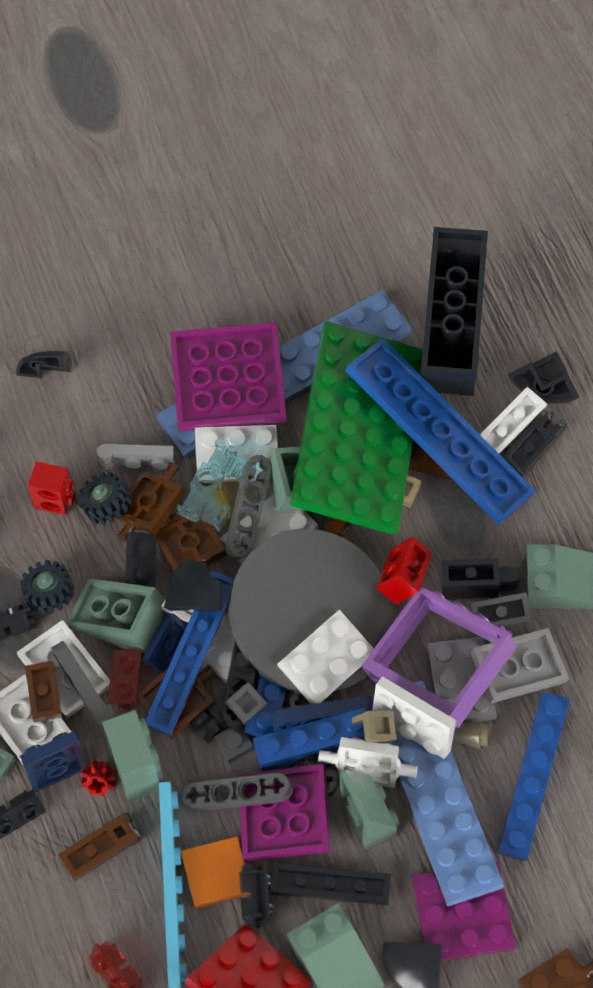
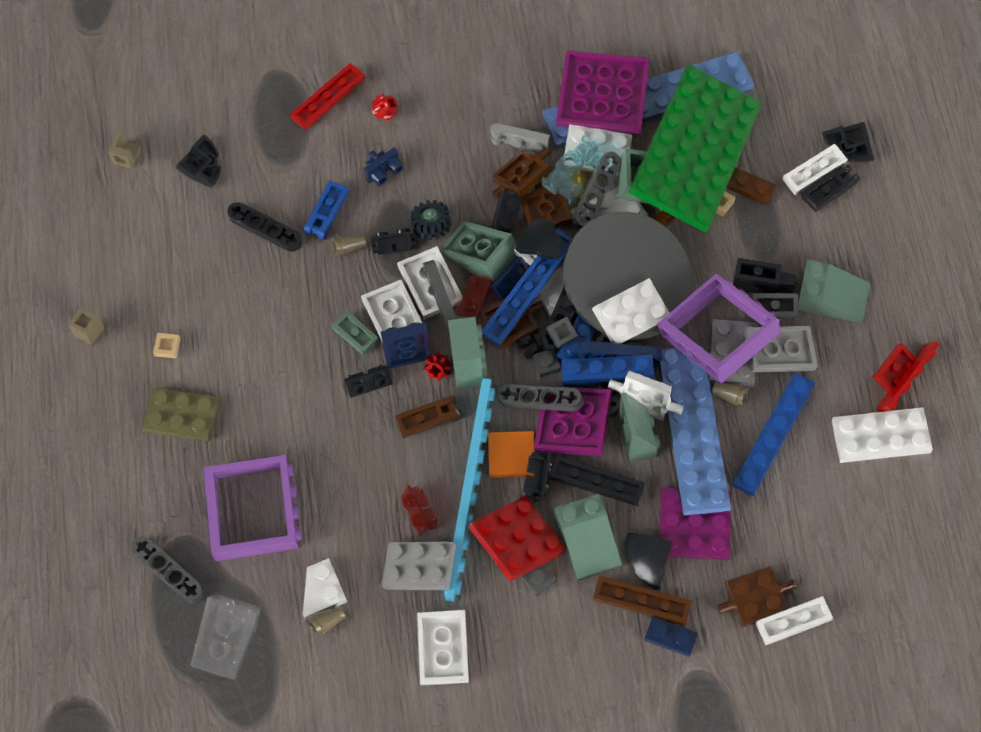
camera: 15 degrees right, 0 degrees up
black brick [16,351,72,379] -> none
reddish brown plate [25,661,62,723] -> none
red brick [28,461,76,516] -> none
black wheel [78,472,132,525] -> none
blue plate [345,338,536,525] -> none
dark tan panel [352,711,397,743] -> none
white plate [372,676,456,759] -> none
red brick [376,537,432,605] -> none
black piece [421,227,488,396] -> none

